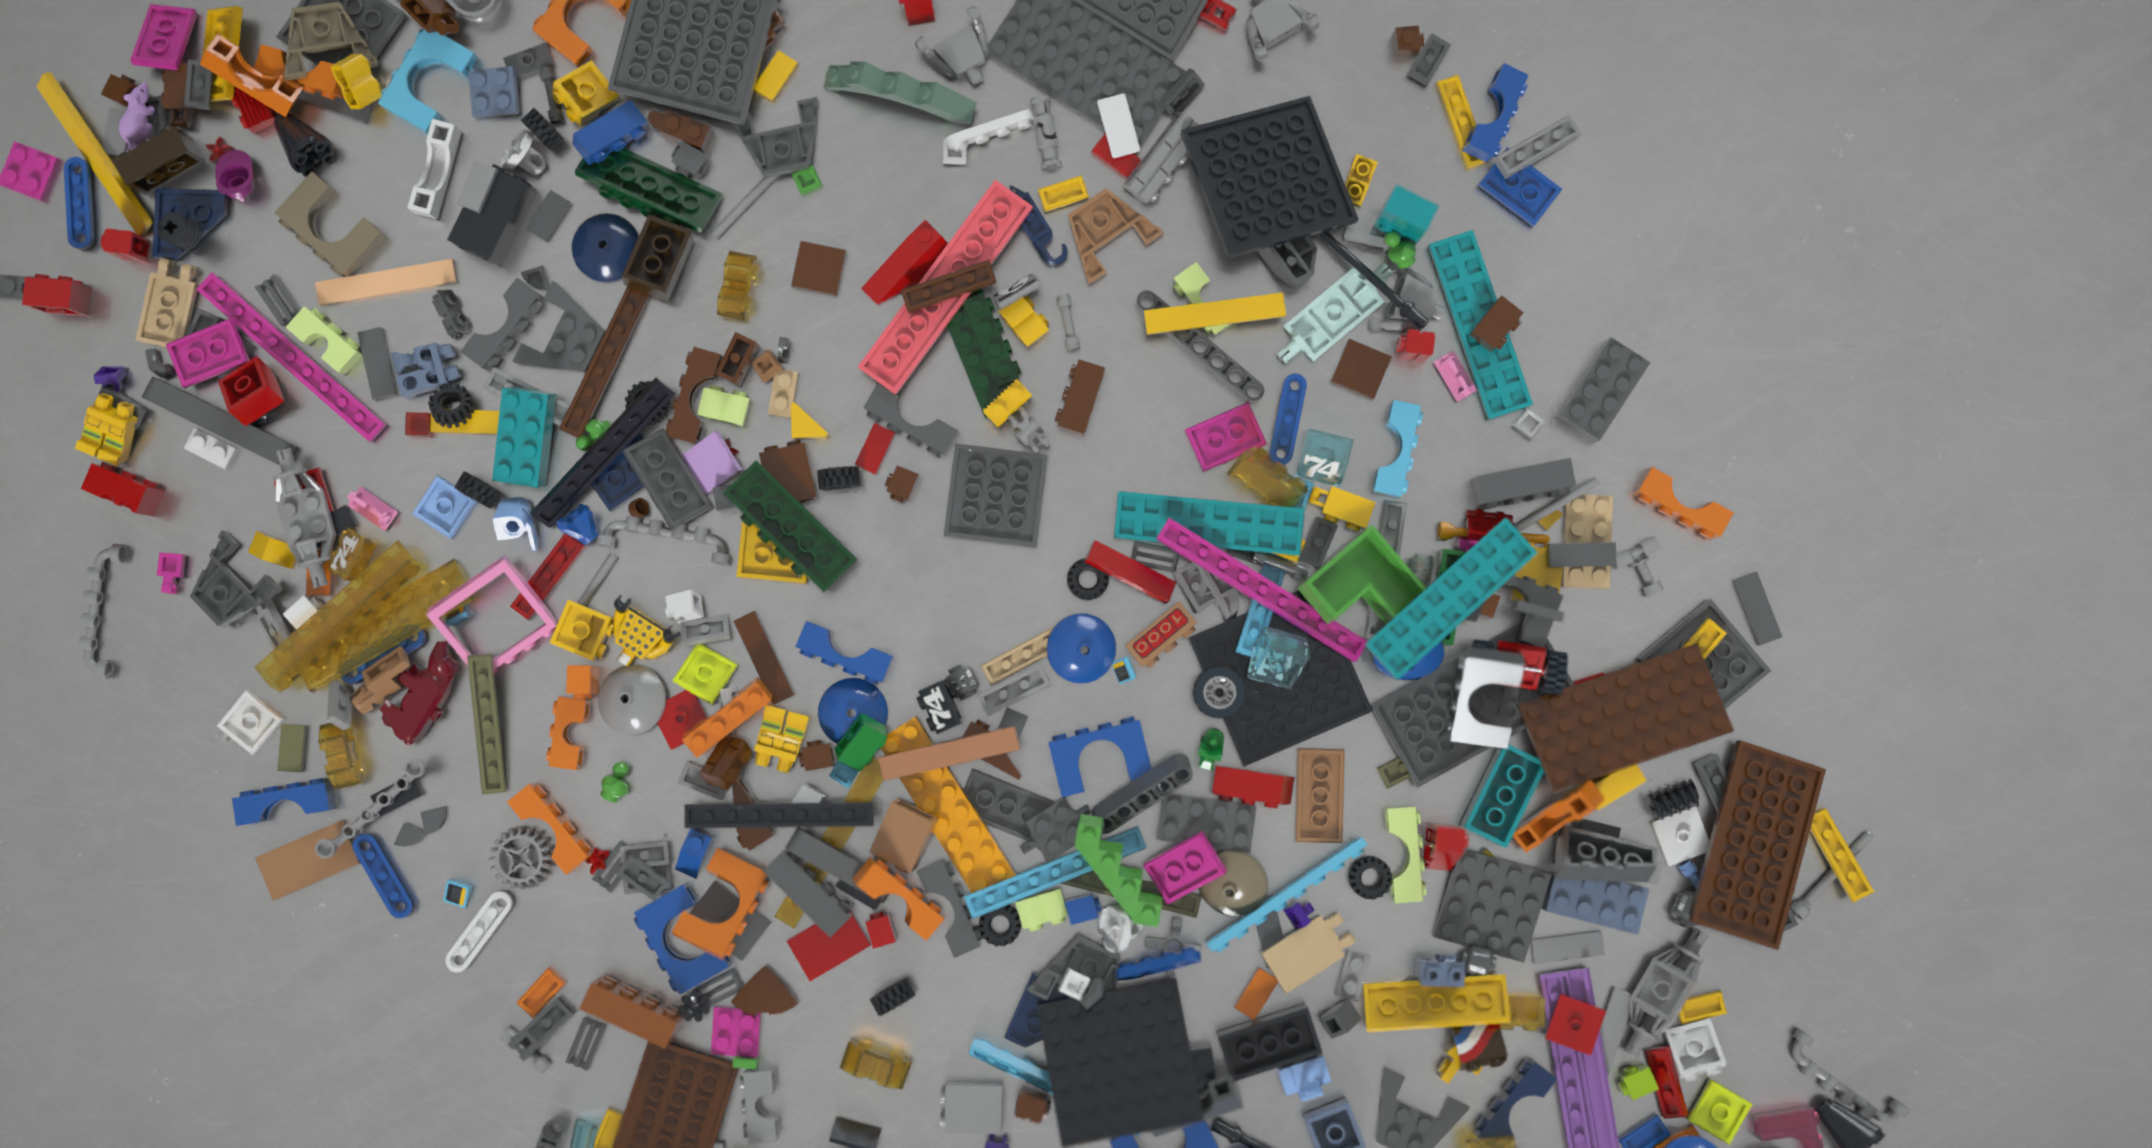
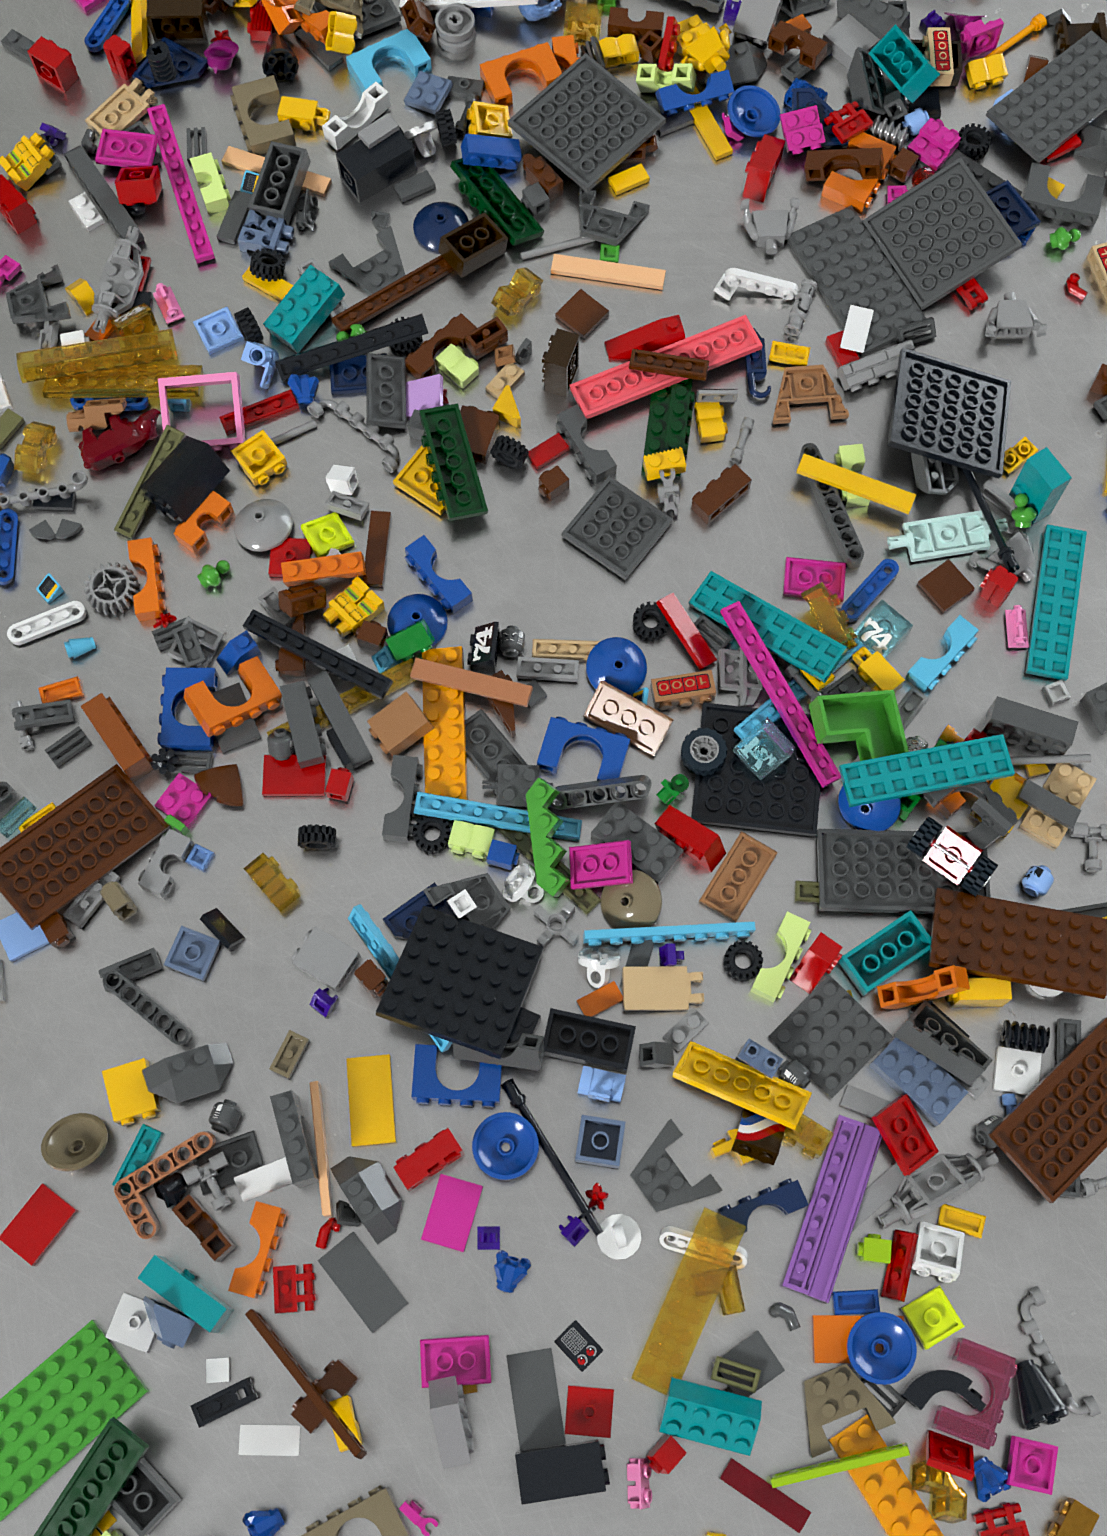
camera: 30 degrees right, 15 degrees down
light grey plate [327,679,353,731] -> none
clear red plate [405,412,431,437] -> none
dark grey arch [460,278,544,371] -> none
orange brick [566,665,600,699] -> none
yellow torso [613,595,681,667] -> none
reddish brown hinge [628,498,649,518] -> none
sand green arch [823,61,977,124] -> none
orange arch [852,857,944,941] -> none
dark grey arm [1080,978,1104,1010] -> none
blue plate [1116,947,1201,981] -> none
arch [1447,647,1525,749] -> none
reddish brown brick [1469,295,1524,352] -> none
red plate [1545,993,1606,1056] -> none
none -> medium azure cone [64,637,96,659]
none -> black brick [140,436,230,523]
none -> medium blue tile [185,843,215,872]
none -> slope [240,170,259,194]
none -> dark grey brick [248,141,311,225]
none -> dark grey head [267,728,295,761]
none -> yellow brick [277,96,331,131]
none -> dark brown brick [542,328,580,398]
none -> light nougat tile [551,254,666,290]
none -> white tile [578,948,621,988]
none -> tile [583,680,674,756]
none -> red plate [871,1094,939,1176]
none -> light blue head [1022,865,1054,897]

